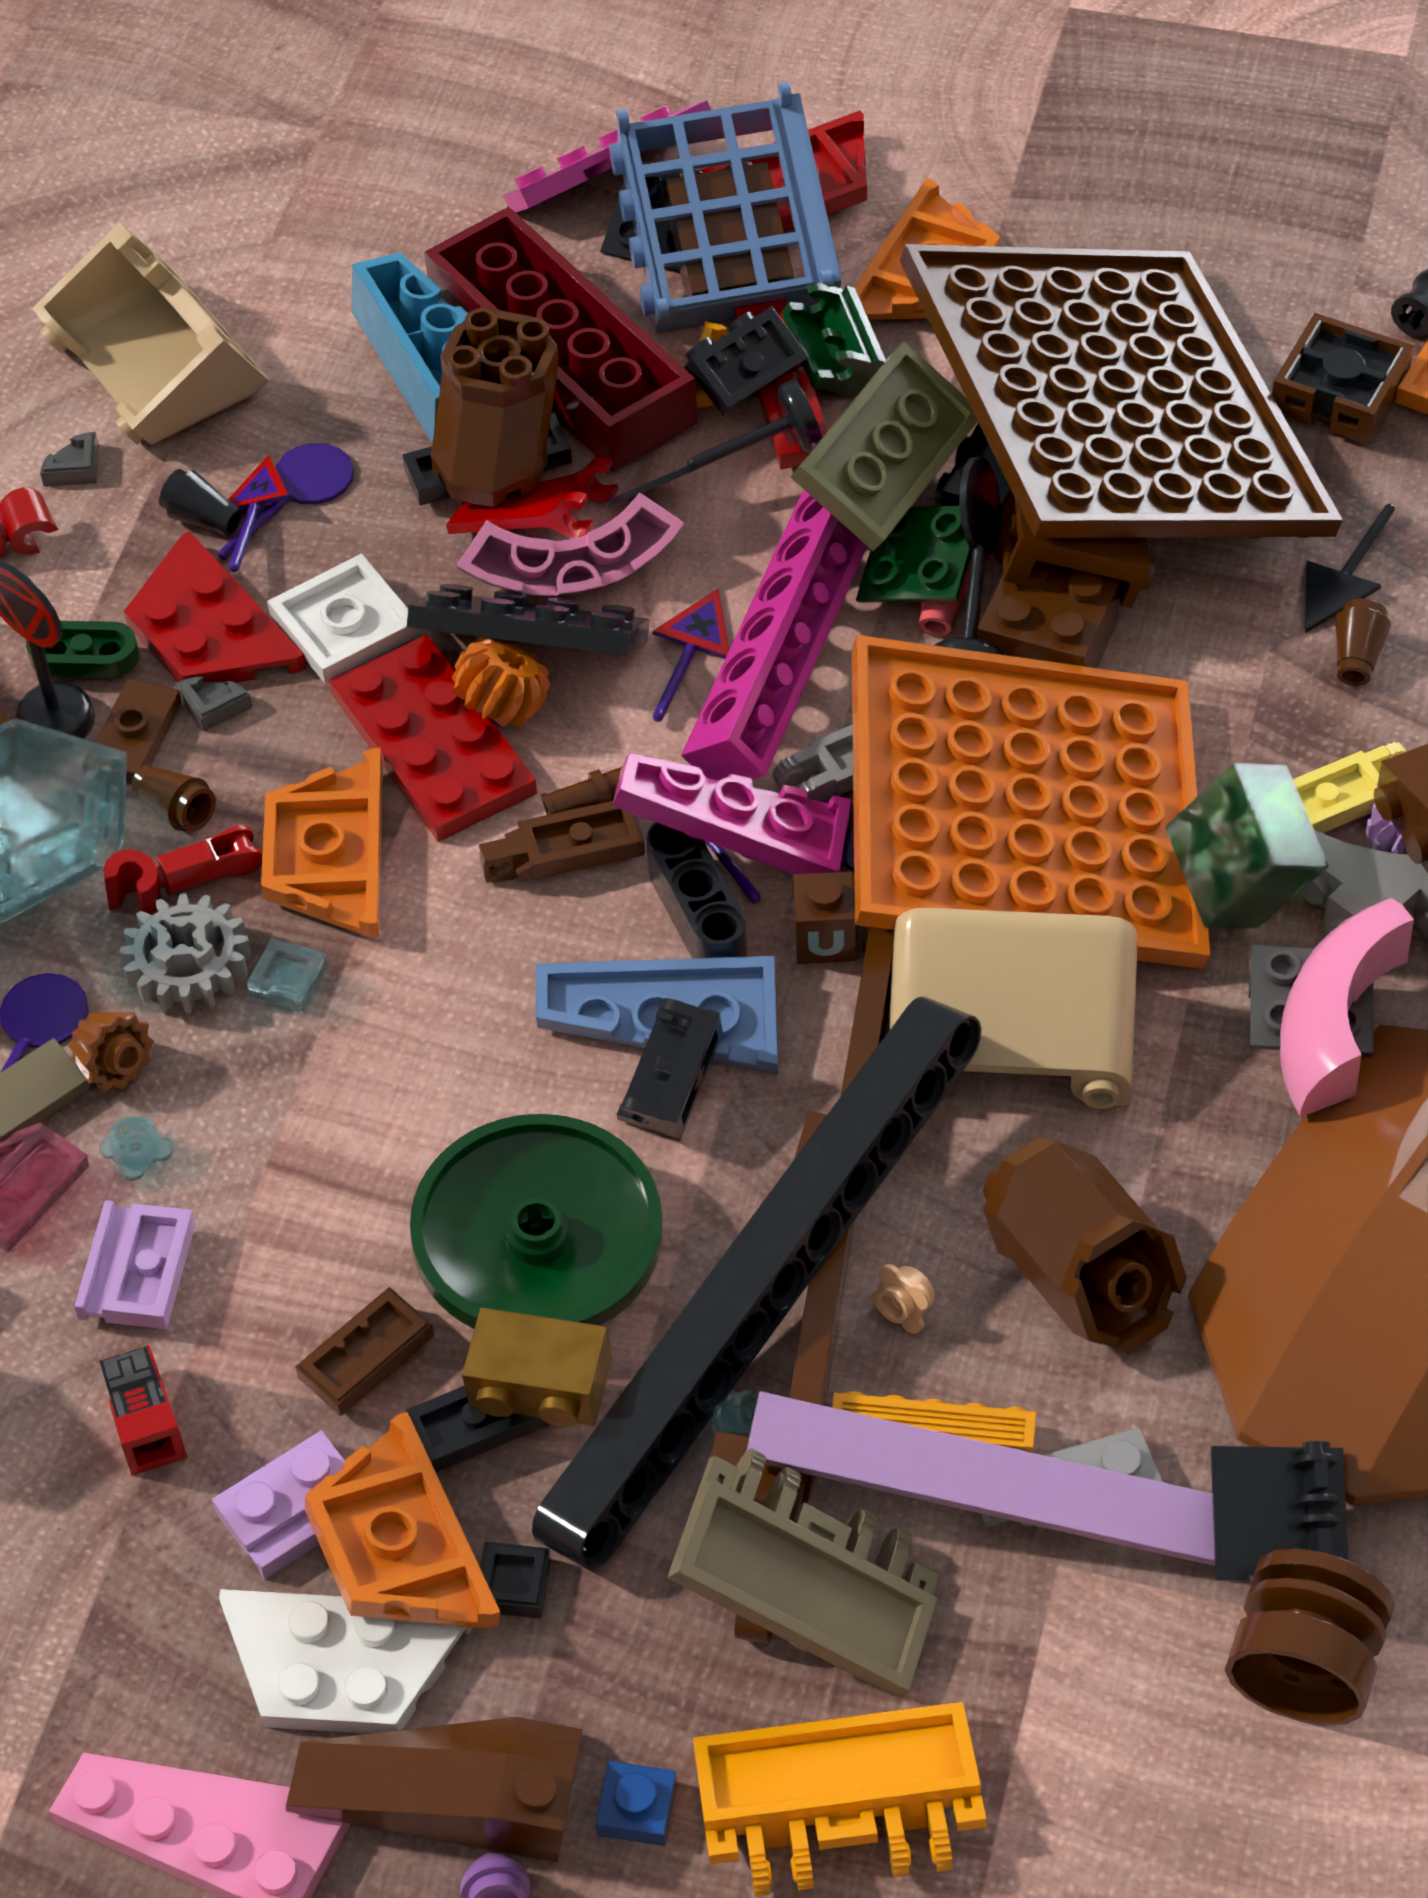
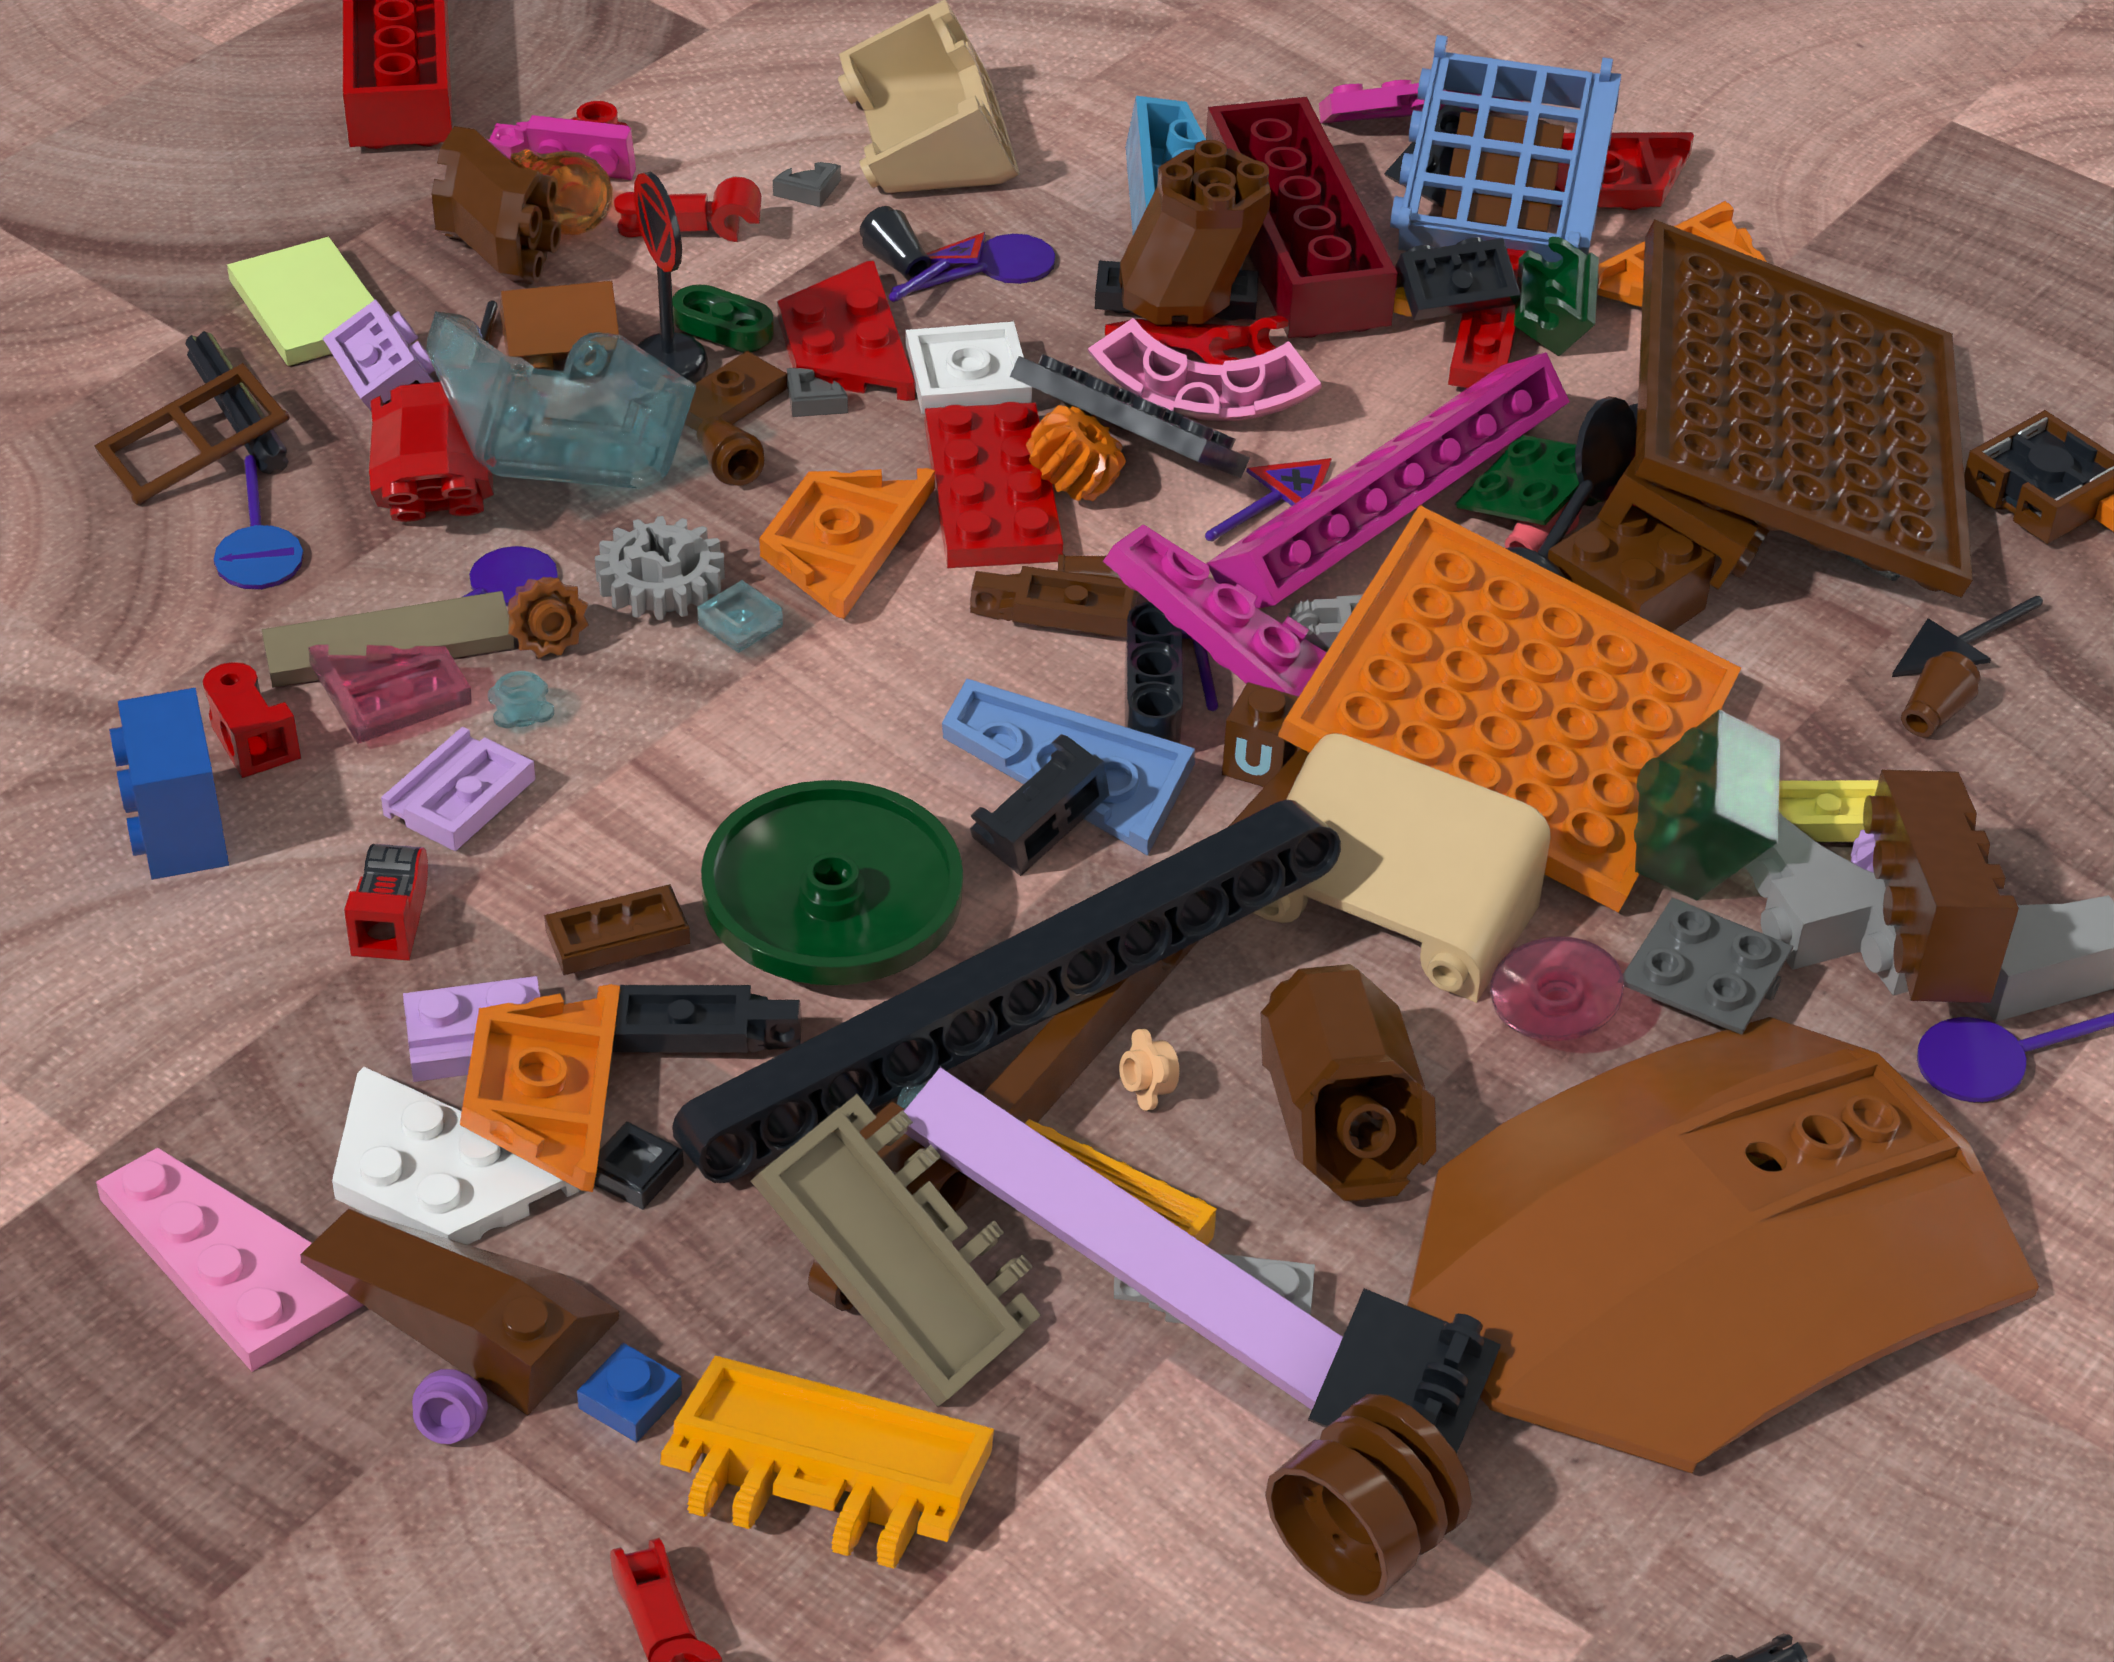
camera: 20 degrees right, 10 degrees down
red piece [103,824,263,915] -> none
pearl gold brick [462,1308,612,1427] -> none
black piece [606,379,822,508] -> none
olive plate [791,341,978,551] -> none
bright pink brick [1280,898,1414,1117] -> none
none -> clear pink dish [1490,936,1624,1041]

